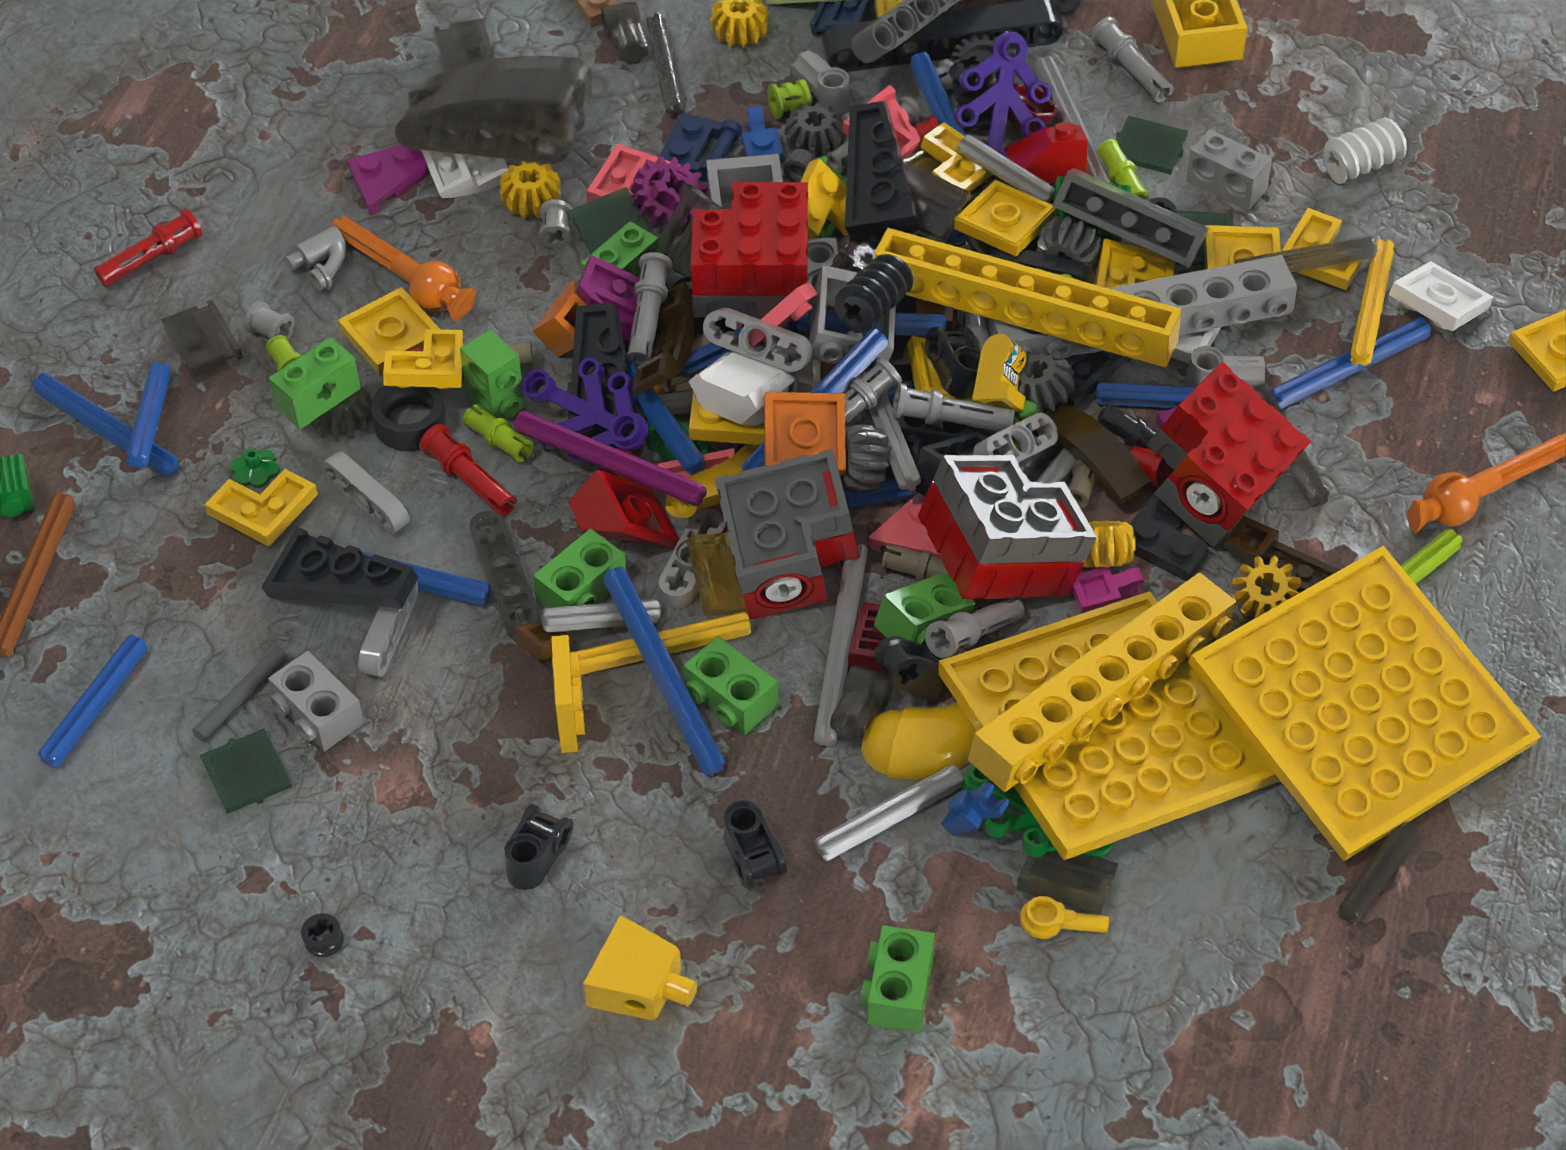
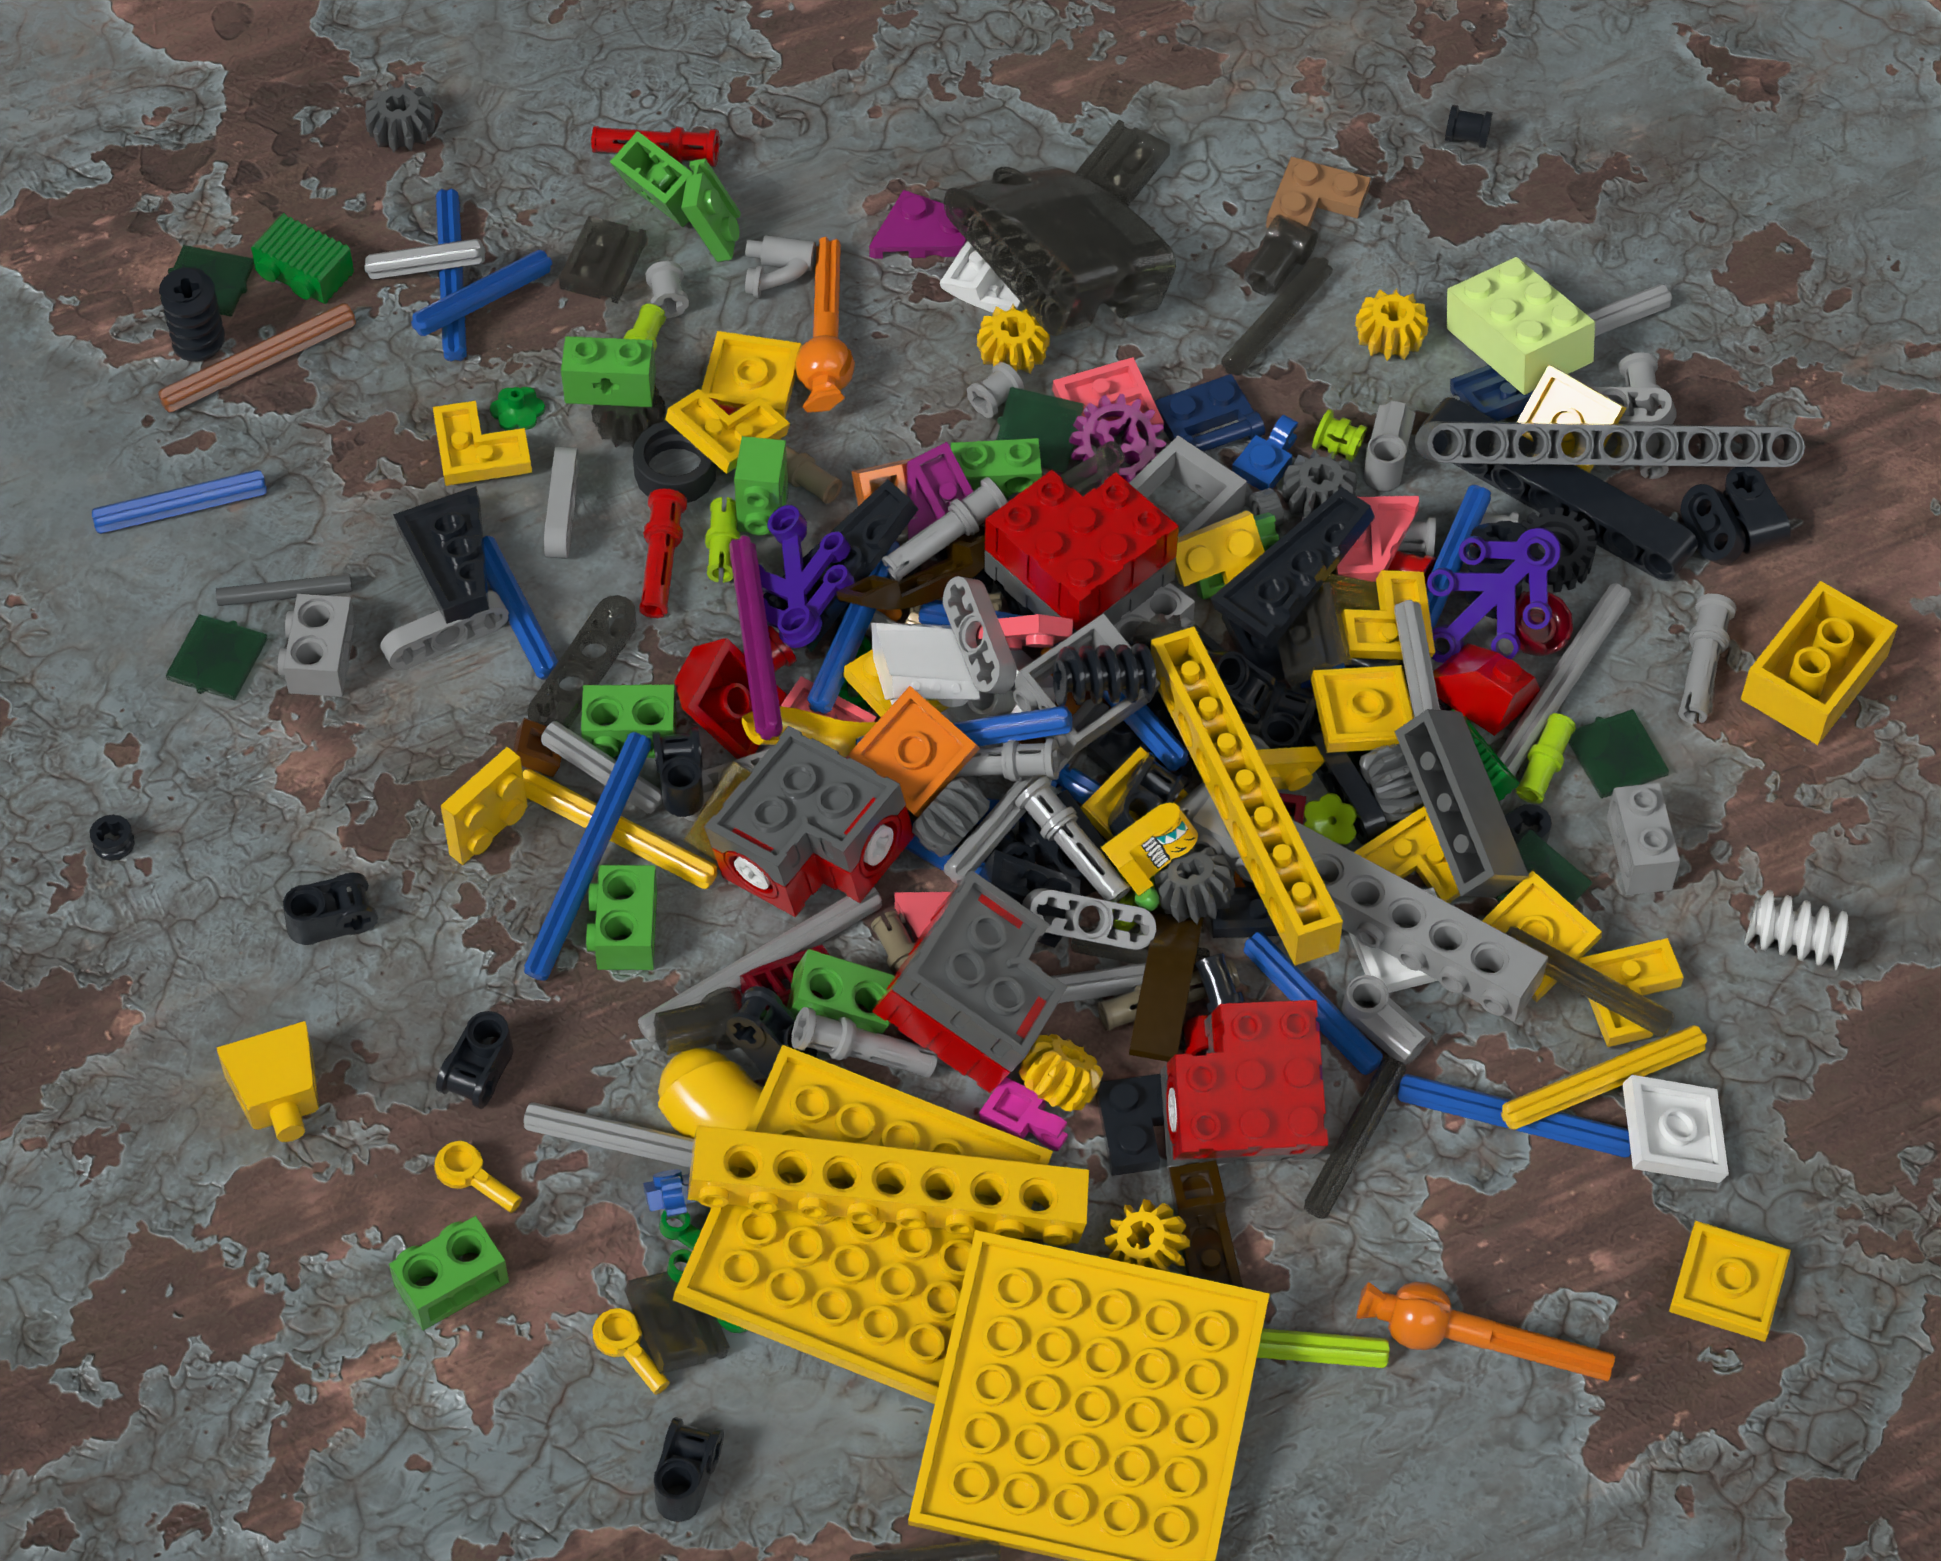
camera: 45 degrees right, 5 degrees up
none -> light grey axle [364,239,486,279]
none -> yellow plate [434,1141,522,1213]
none -> bright green brick [610,131,693,227]
none -> black piece [652,727,704,817]
none -> black piece [654,1417,724,1522]
none -> bright green plate [681,159,741,262]

